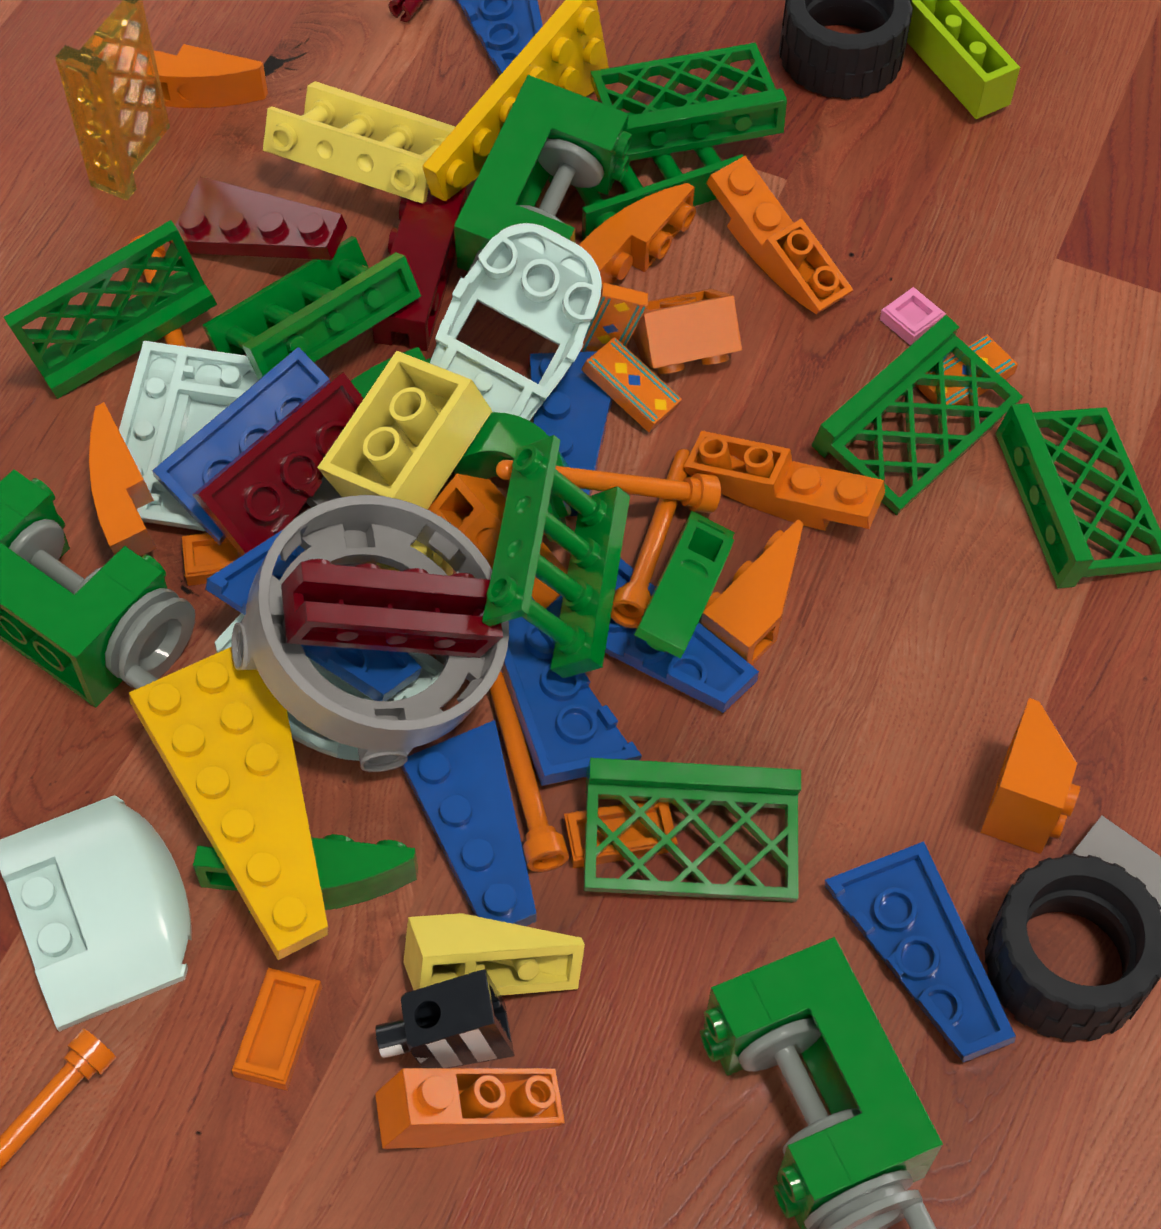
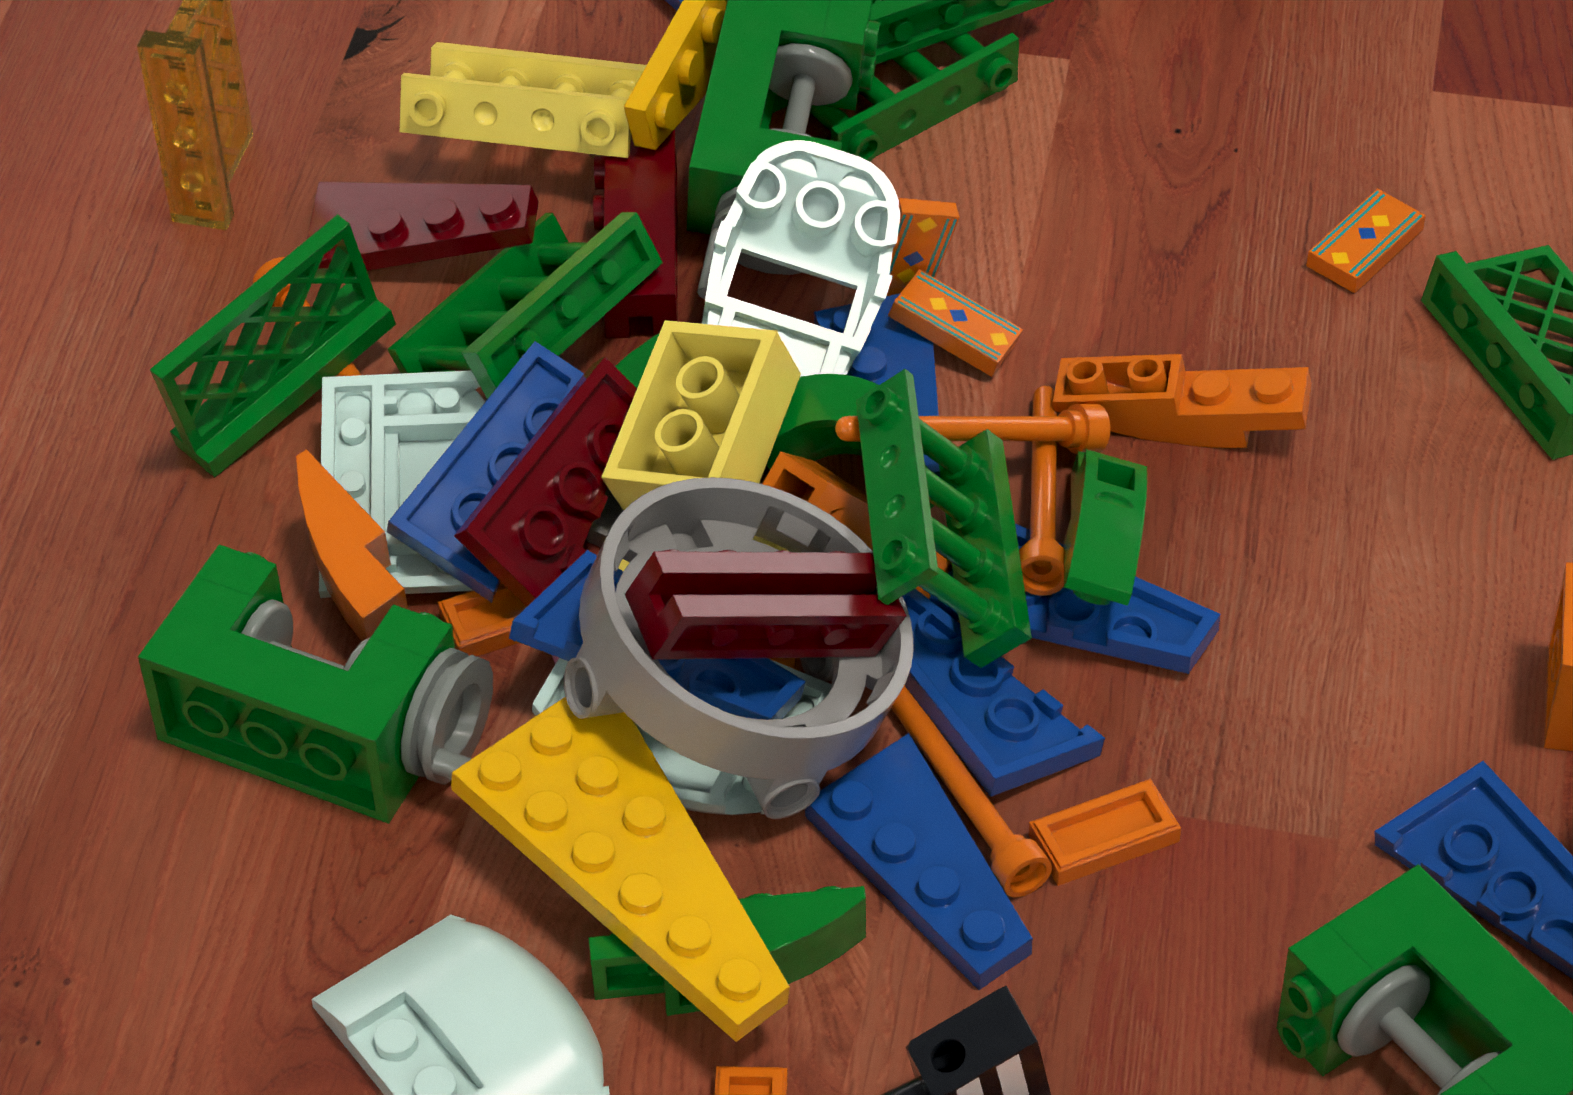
camera: 10 degrees left, 10 degrees down
orange slope [91,37,268,108] -> none
light yellow slope [403,913,585,996] -> none
orange slope [579,183,696,284] -> none
green fence [583,758,801,902] -> none
orange slope [633,288,742,374] -> none
orange slope [701,519,804,665] -> none
orange slope [706,156,853,314] -> none
green fence [811,315,1024,516] -> none
bright pink tile [880,287,946,346] -> none

